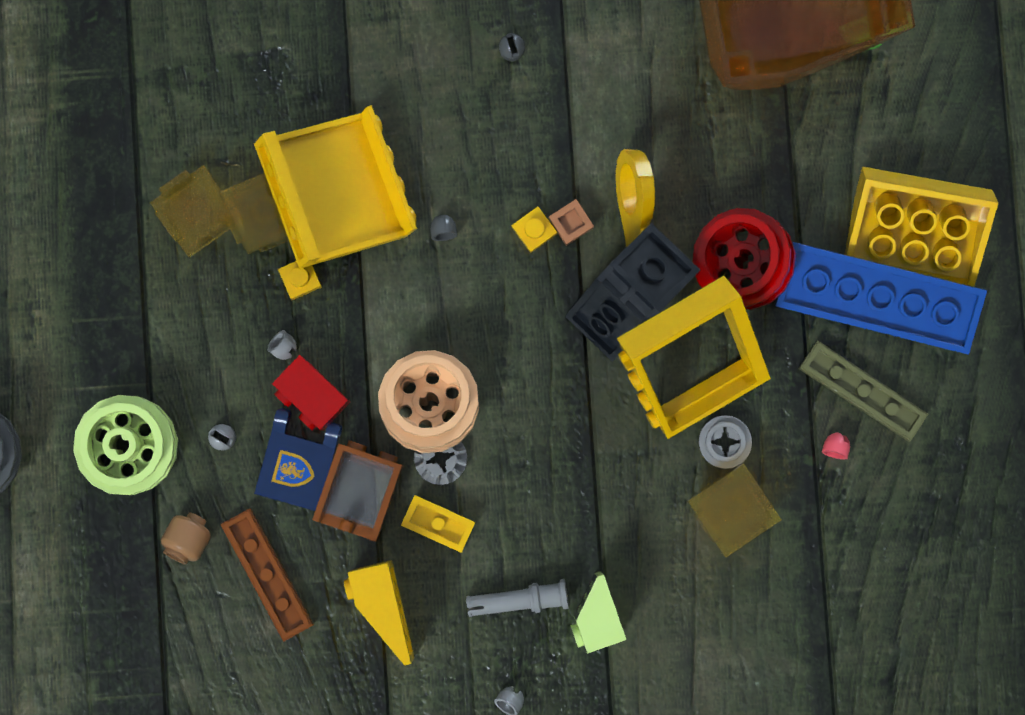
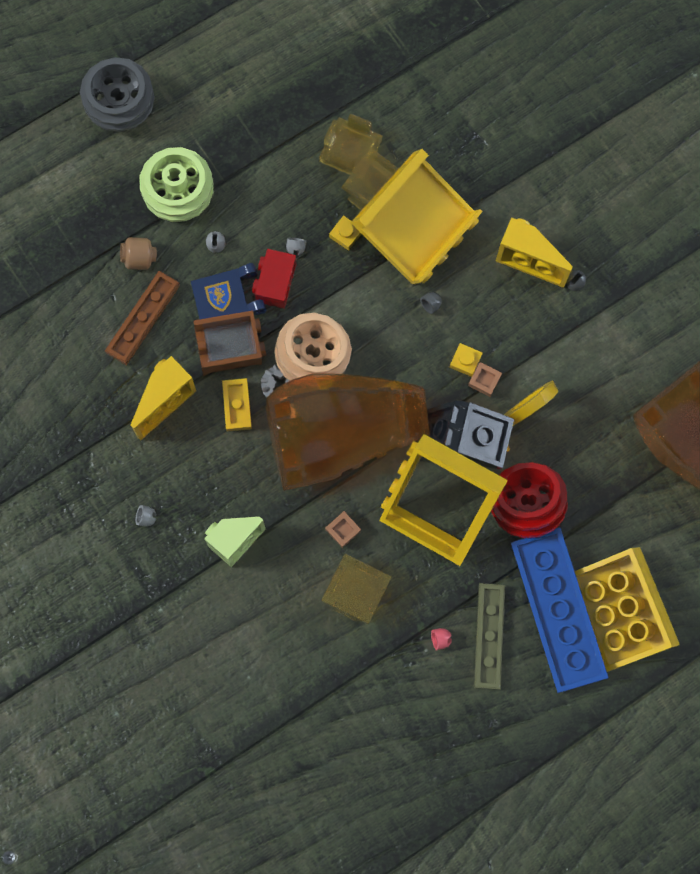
camera: 60 degrees right, 10 degrees down
light grey pin [466,579,569,617] -> none
light grey gear [698,415,752,469] -> none
none -> clear orange windscreen [265,374,430,491]
none -> nougat plate [325,511,361,548]
none -> yellow slope [496,217,573,288]

